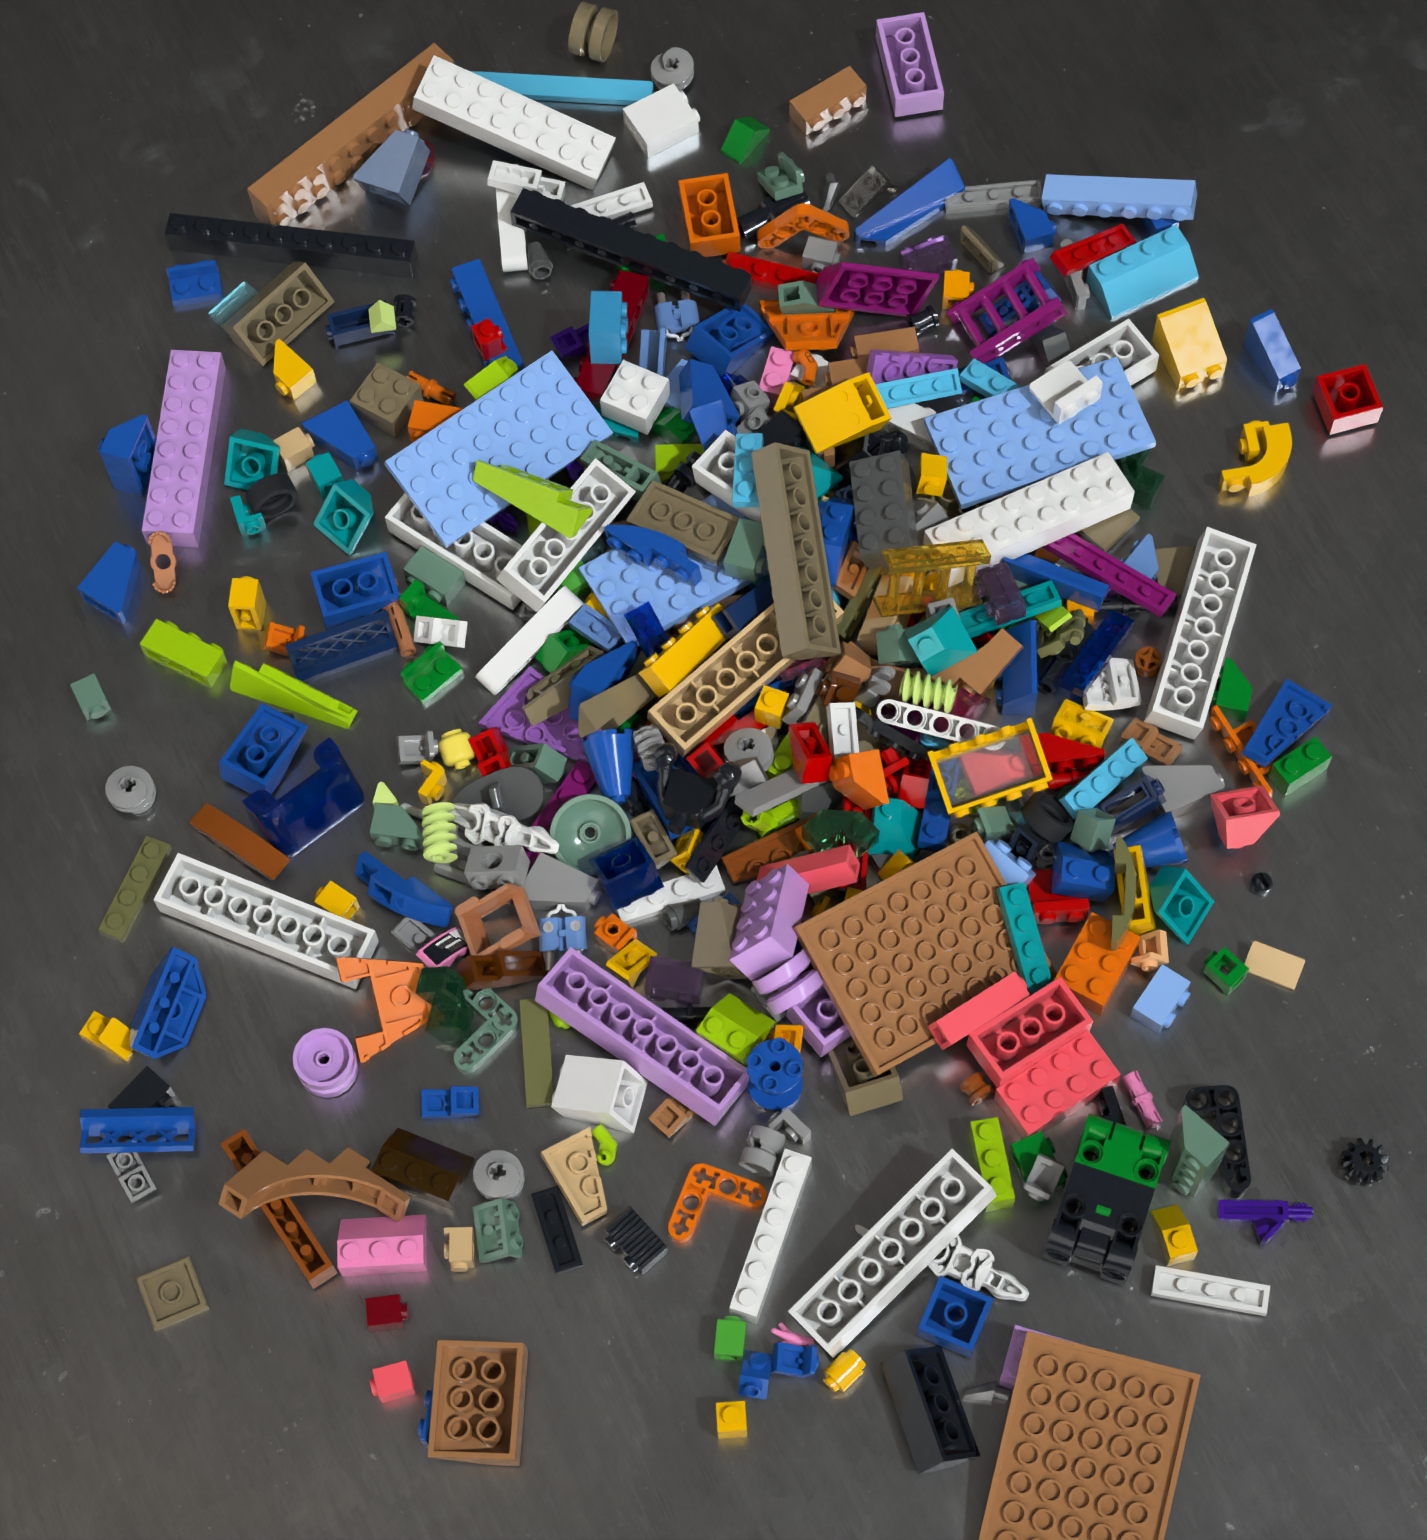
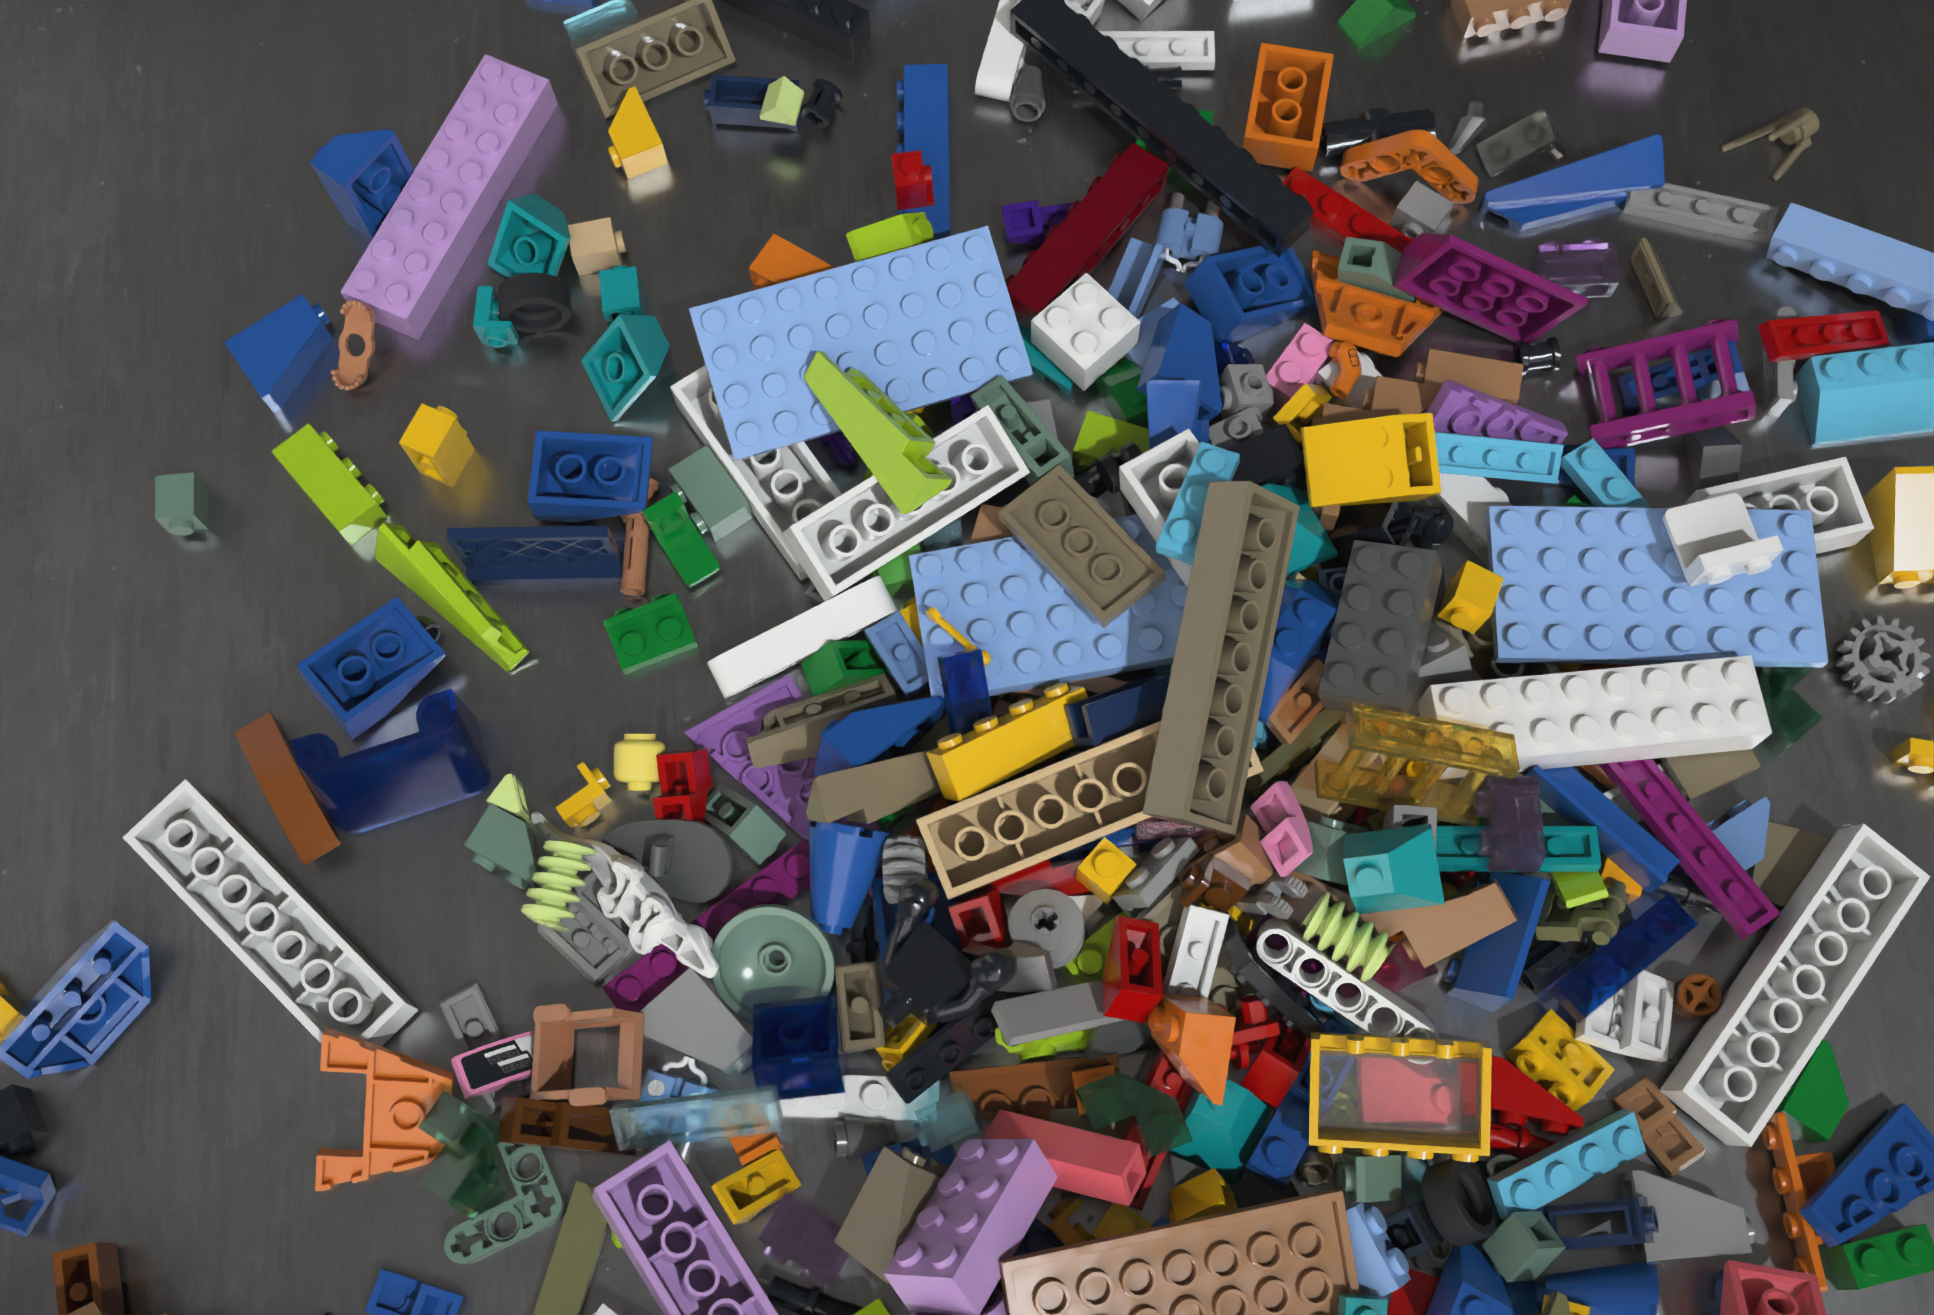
camera: 20 degrees right, 5 degrees up
olive plate [98,836,172,943] -> none
light grey piece [105,766,157,815] -> none
orange bracket [263,622,307,657] -> none
lavender wheel [292,1028,359,1098] -> none
blue slope [302,400,378,470] -> none
yellow brick [314,880,360,920] -> none
dark tan brick [350,362,424,438] -> none
blue slope [354,851,453,927] -> none
light grey bracket [396,731,438,765] -> none
orange pin [406,370,457,406] -> none
white slope [413,616,467,648] -> none
light grey brick [464,845,530,890] -> none
dark azure brick [589,291,628,364] -> none
blue slope [604,525,702,586] -> none
sand green brick [723,518,767,582] -> none
sand green bracket [757,152,805,201] -> none
light orange brick [942,270,974,310] -> none
blue slope [1008,198,1056,254] -> none
none -> clear light blue tile [609,1085,785,1151]
none -> clear light blue brick [913,1090,984,1152]
none -> yellow hinge [925,606,991,666]
none -> bright pink slope [1250,781,1313,877]
none -> dark tan plant [1721,107,1820,181]
none -> light grey gear [1836,616,1931,704]

